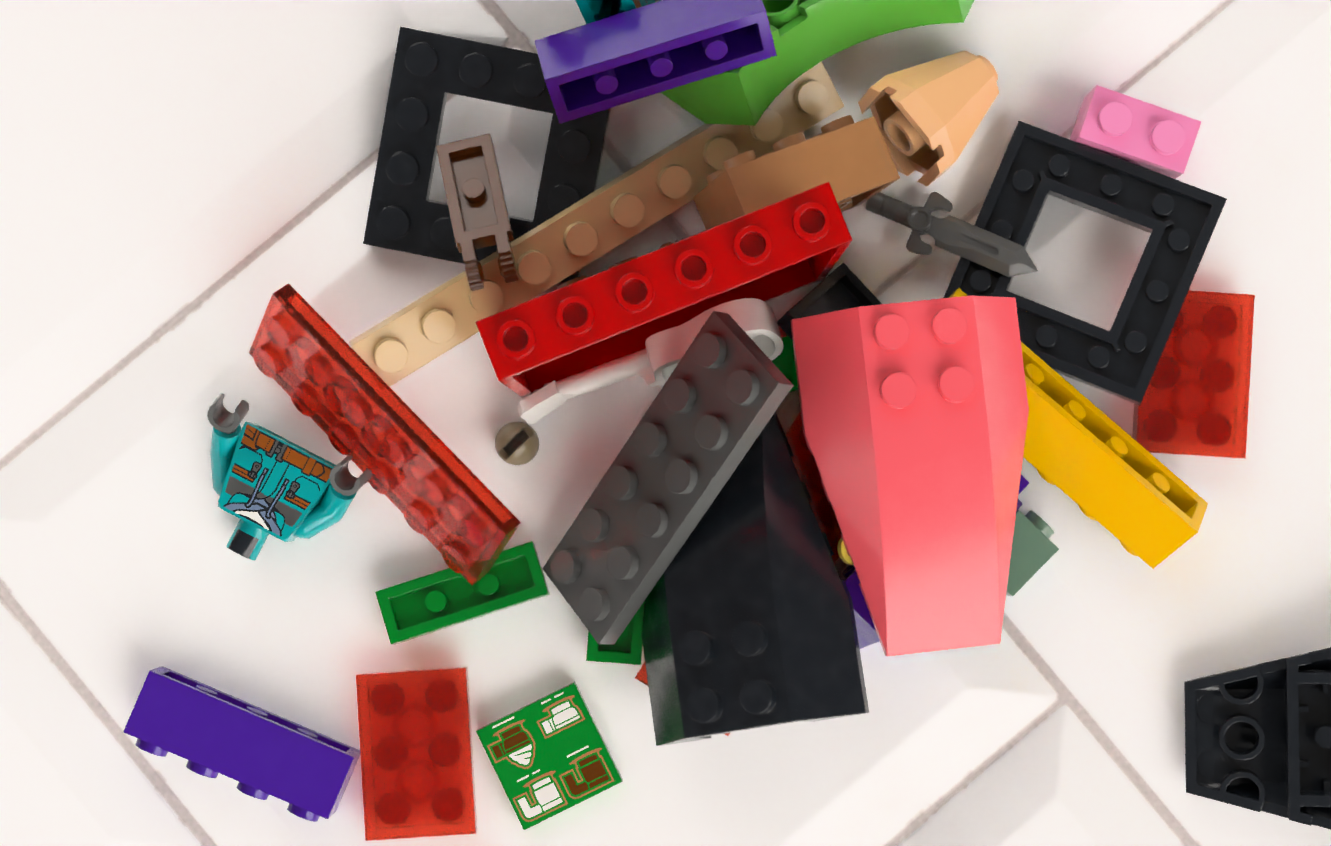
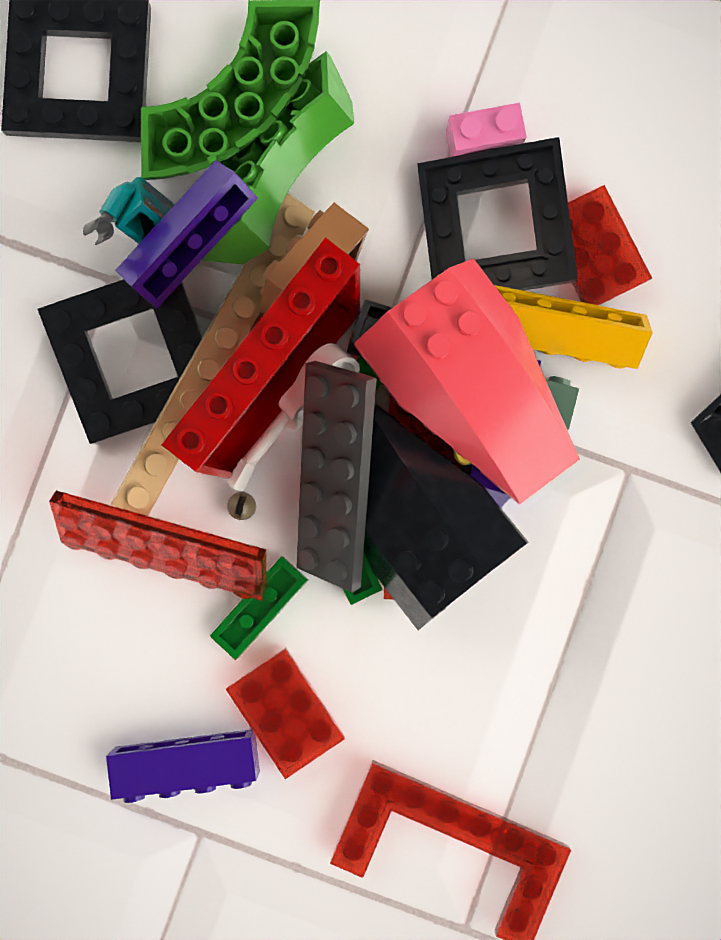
camera: 30 degrees left, 0 degrees up
torso [207,393,372,561] -> none
hinge [436,133,518,291] -> none
green tile [476,681,623,830] -> none
light nougat cone [858,50,999,186] -> none
dark grey sword [866,192,1038,277] -> none

